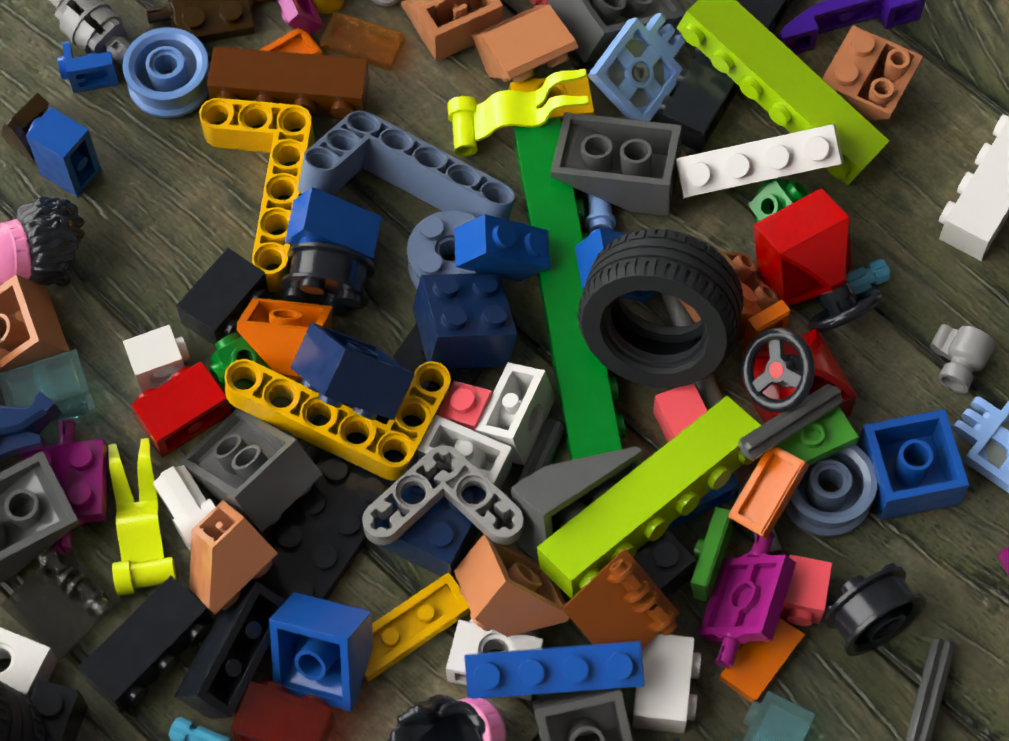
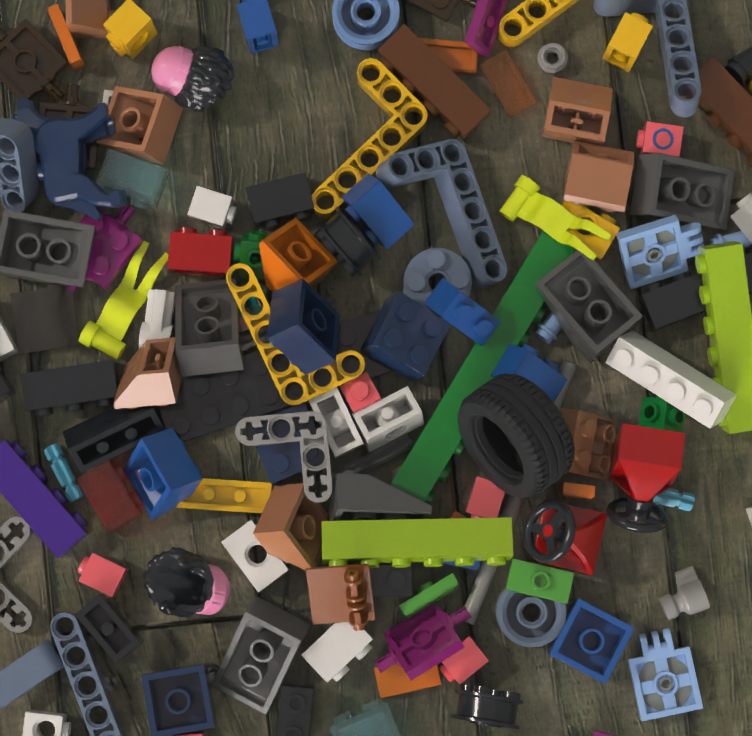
camera: 40 degrees right, 20 degrees up
blue plate [464,640,645,699] -> none
orange tile [727,446,809,539] -> none
dark grey axle [738,384,843,460] -> none

